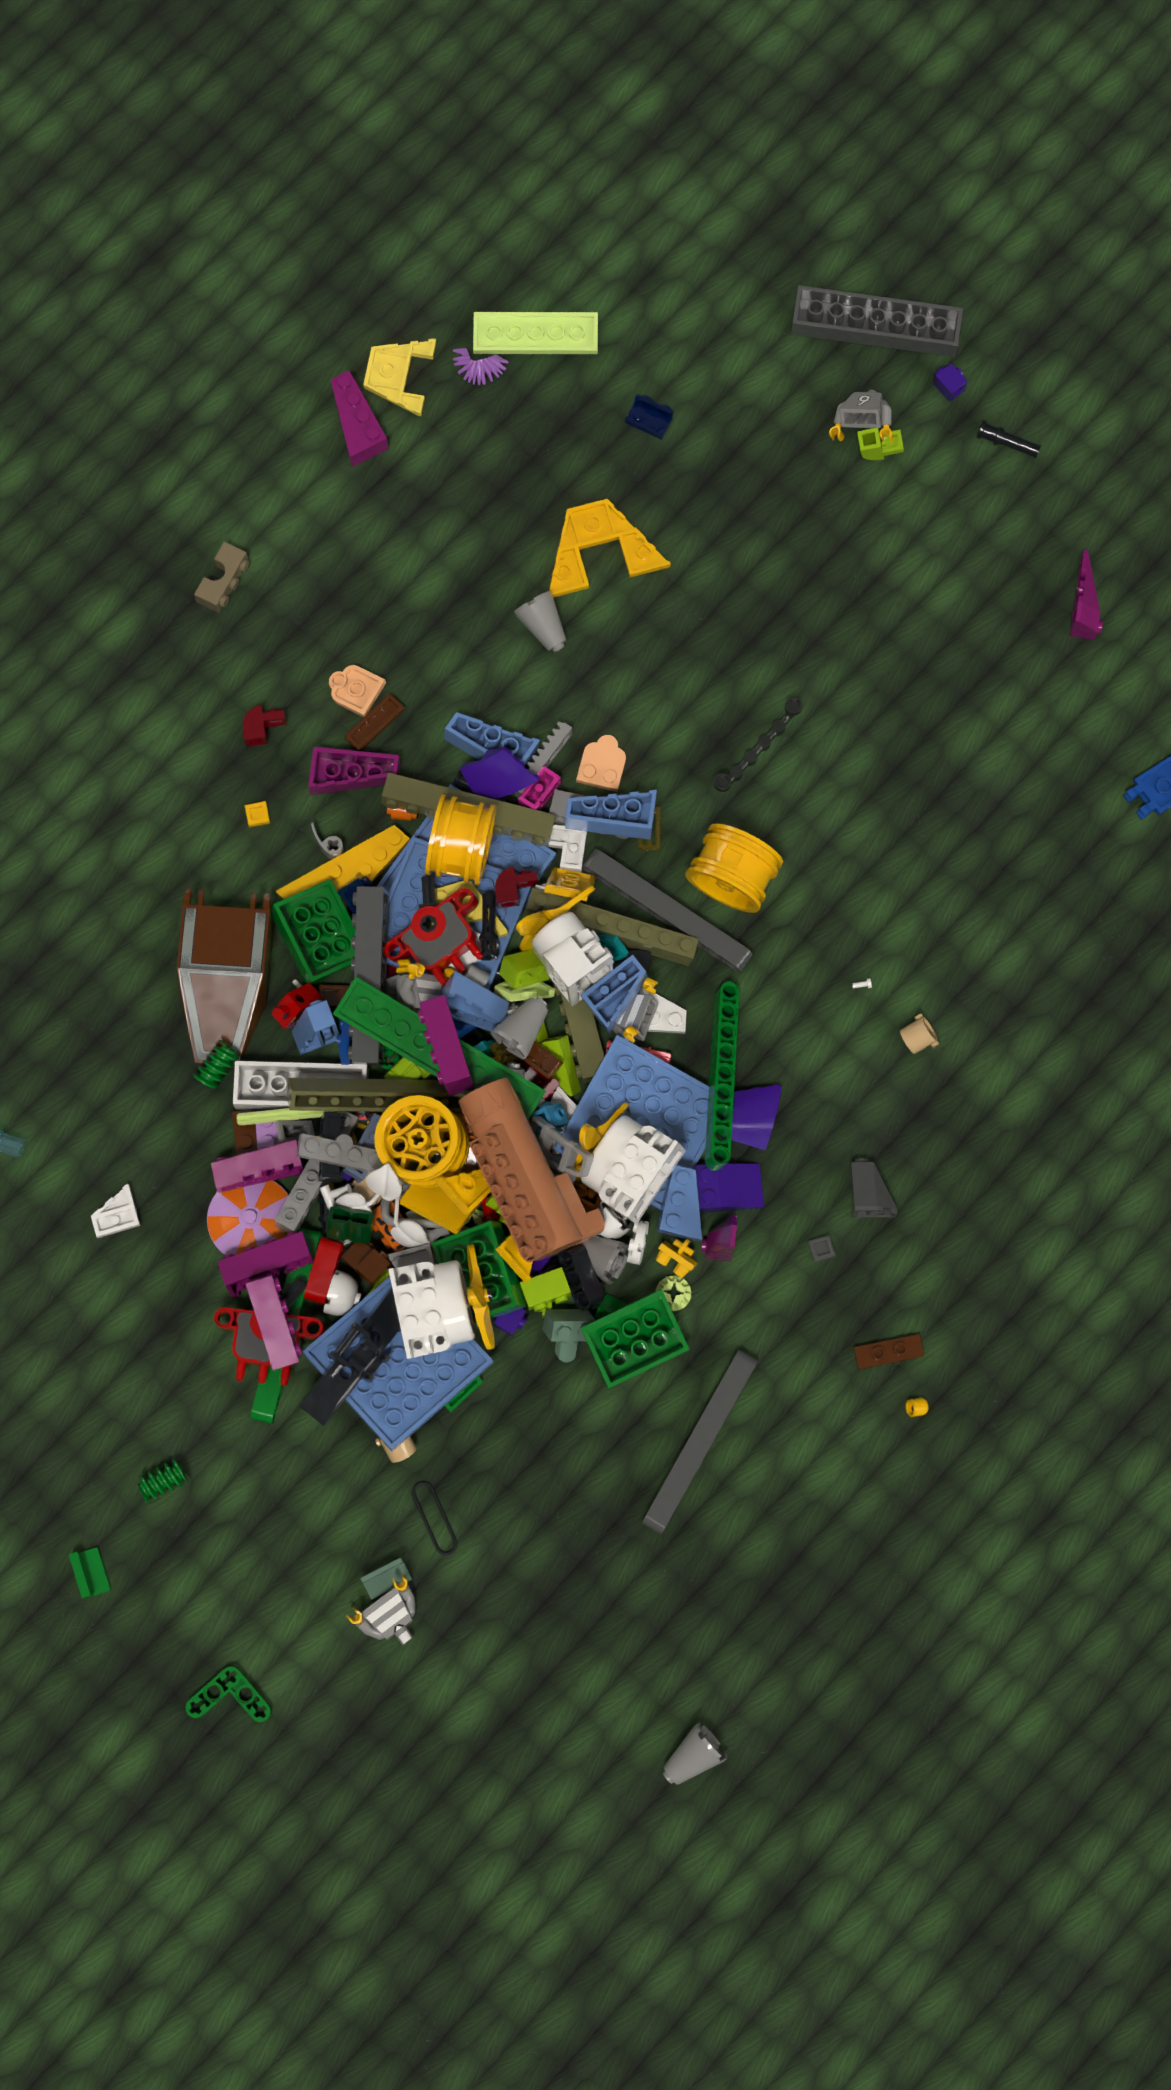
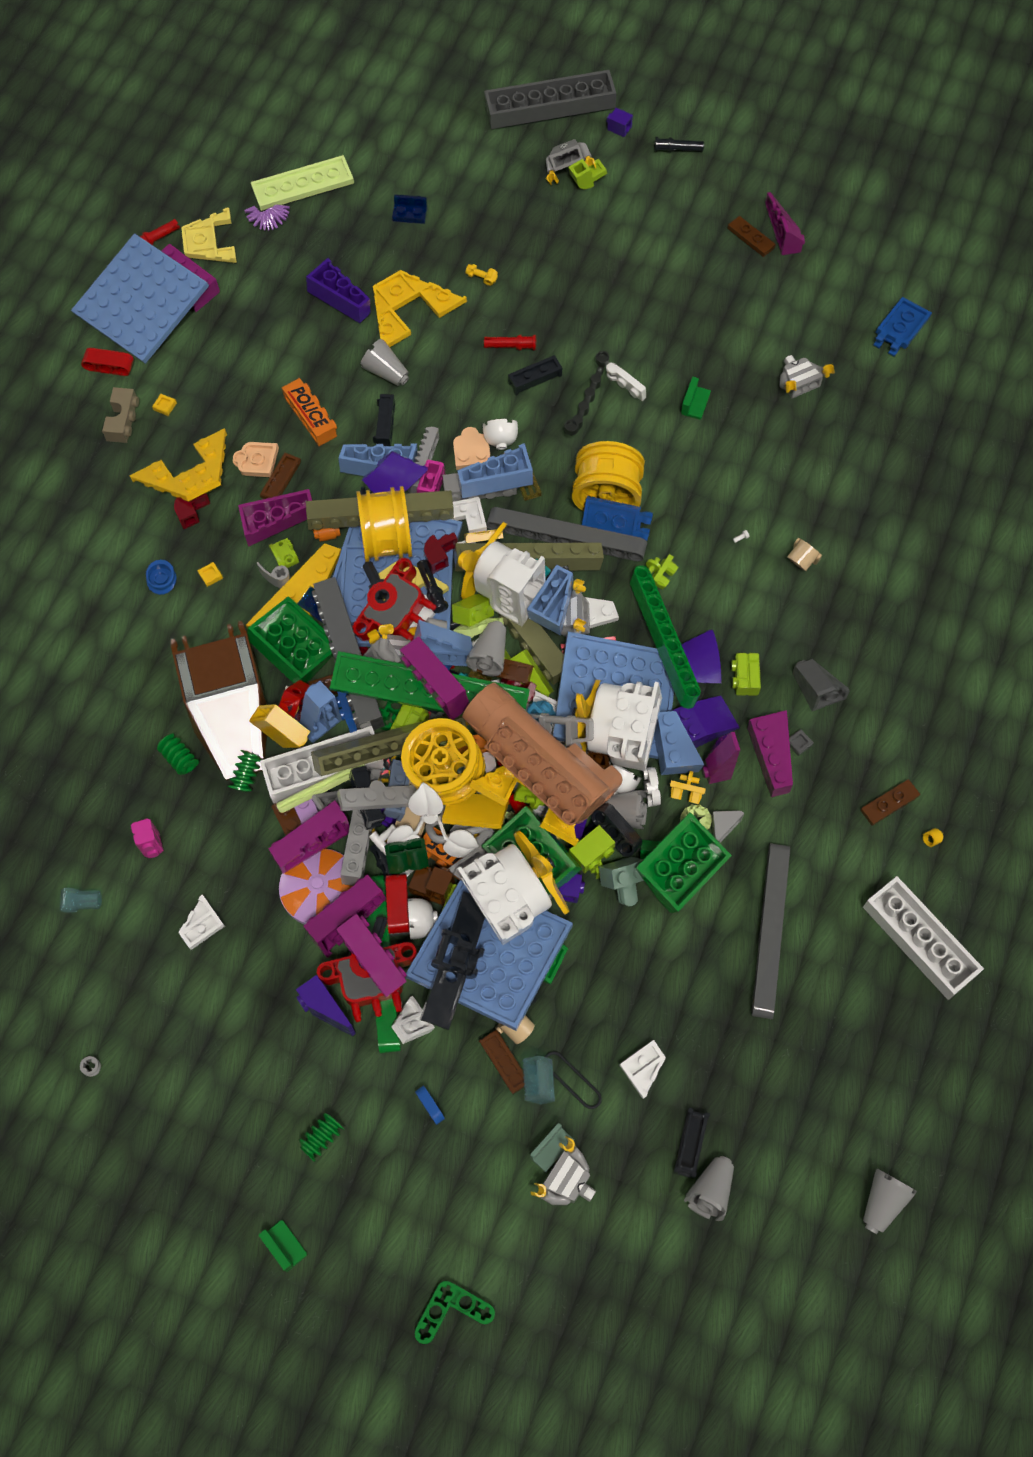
camera: 20 degrees left, 10 degrees down
none -> medium blue plate [71,233,209,364]
none -> red beam [81,348,134,376]
none -> yellow wing [129,428,227,501]
none -> dark pink brick [131,819,164,858]
none -> red pin [140,219,180,245]
none -> blue piece [146,559,176,595]
none -> yellow tile [152,394,177,416]
none -> green piece [157,733,199,775]
none -> yellow brick [249,704,310,748]
none -> lime piece [268,538,299,568]
none -> orange brick [282,378,337,446]
none -> dark purple slope [296,975,356,1036]
none -> dark purple wedge [306,258,370,323]
none -> black container [373,394,396,446]
none -> white wing [392,996,435,1044]
none -> blue beam [415,1085,445,1125]
none -> yellow bar [465,264,498,286]
none -> reddish brown plate [479,1030,530,1095]
none -> white cylinder [483,419,518,450]
none -> red pin [484,335,536,350]
none -> black container [508,355,563,395]
none -> clear light blue brick [523,1056,555,1104]
none -> blue tile [582,496,653,541]
none -> white hinge [606,363,646,401]
none -> white wing [619,1040,666,1099]
none -> lime hips [646,554,678,590]
none -> black container [674,1108,710,1179]
none -> green panel [681,376,711,420]
none -> light grey cone [684,1156,734,1221]
none -> light grey slope [712,811,744,843]
none -> reddish brown plate [727,216,776,257]
none -> lime brick [731,653,761,696]
none -> magenta wedge [747,710,793,797]
none -> light grey torso [780,355,835,399]
none -> white brick [863,876,984,1000]

